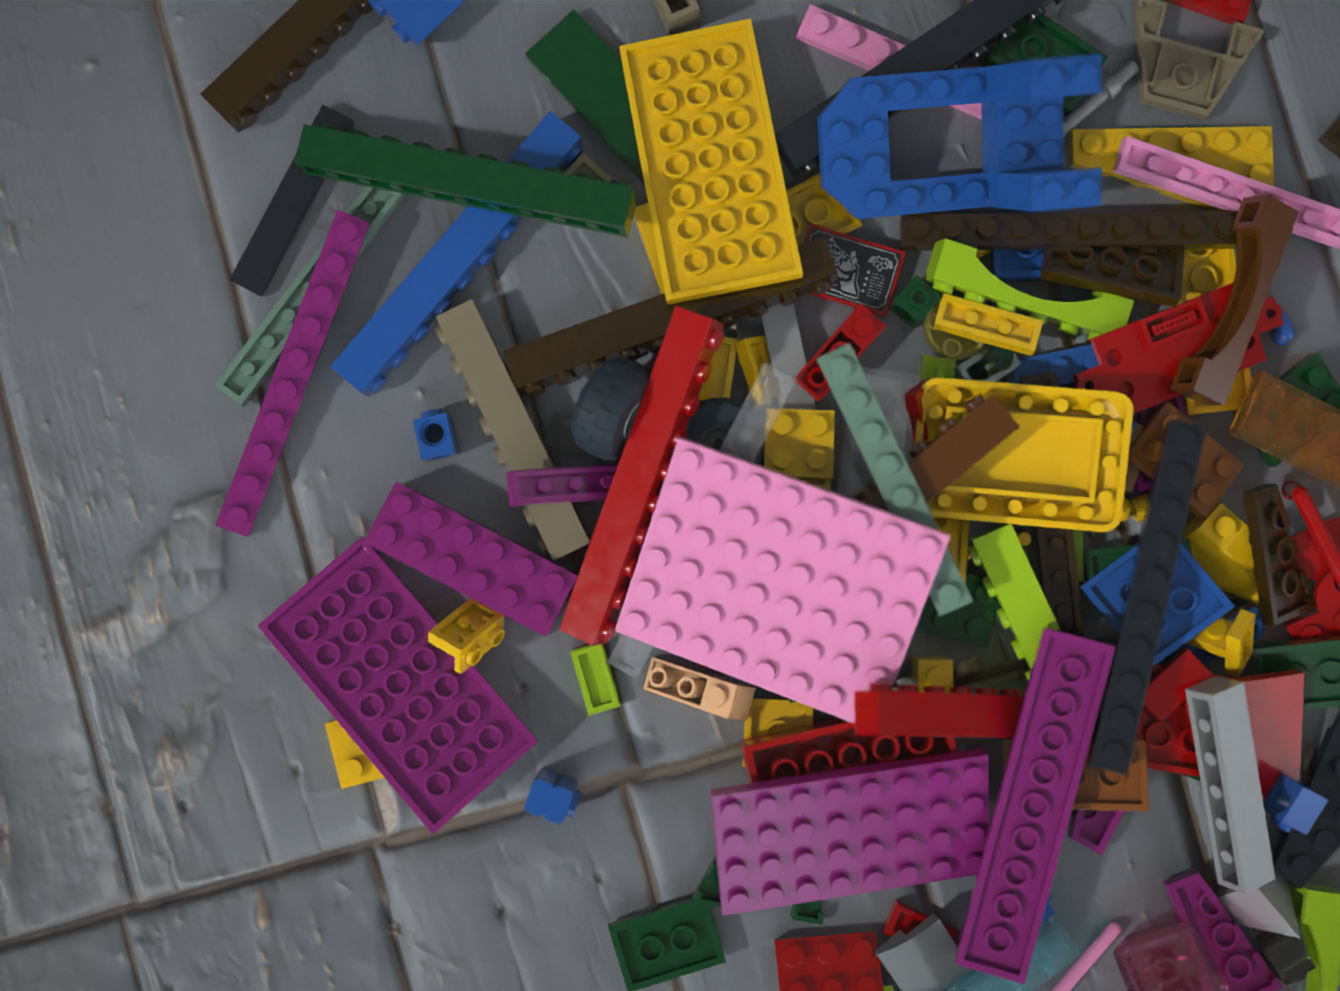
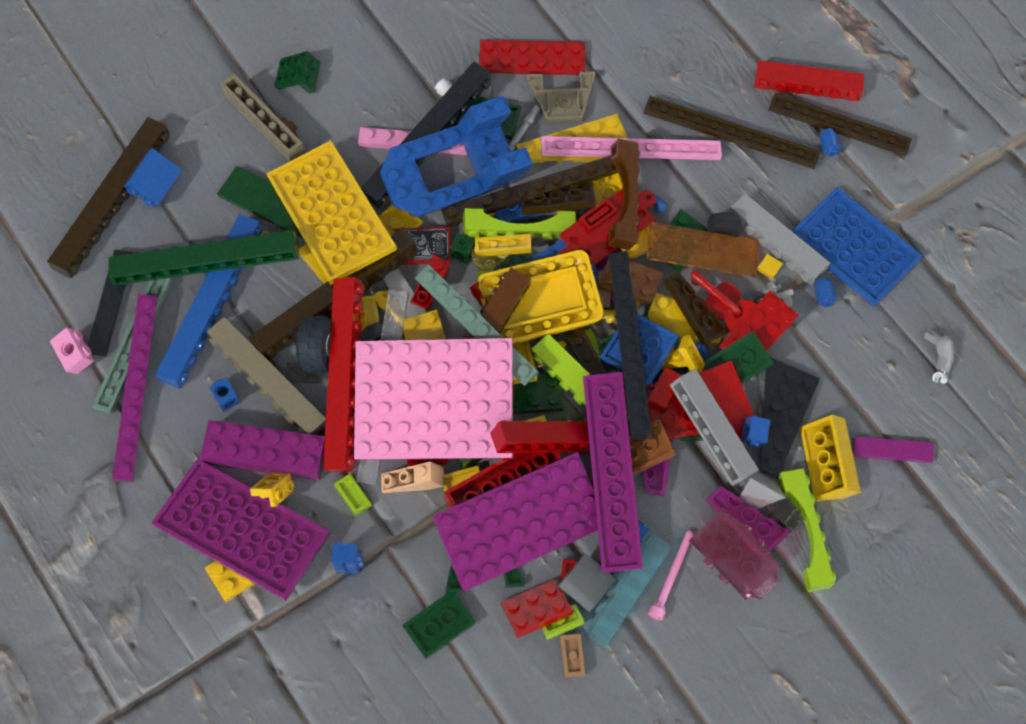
camera: 20 degrees left, 20 degrees down
magenta tile [506,464,618,507] -> none
none -> bright pink brick [50,327,94,374]

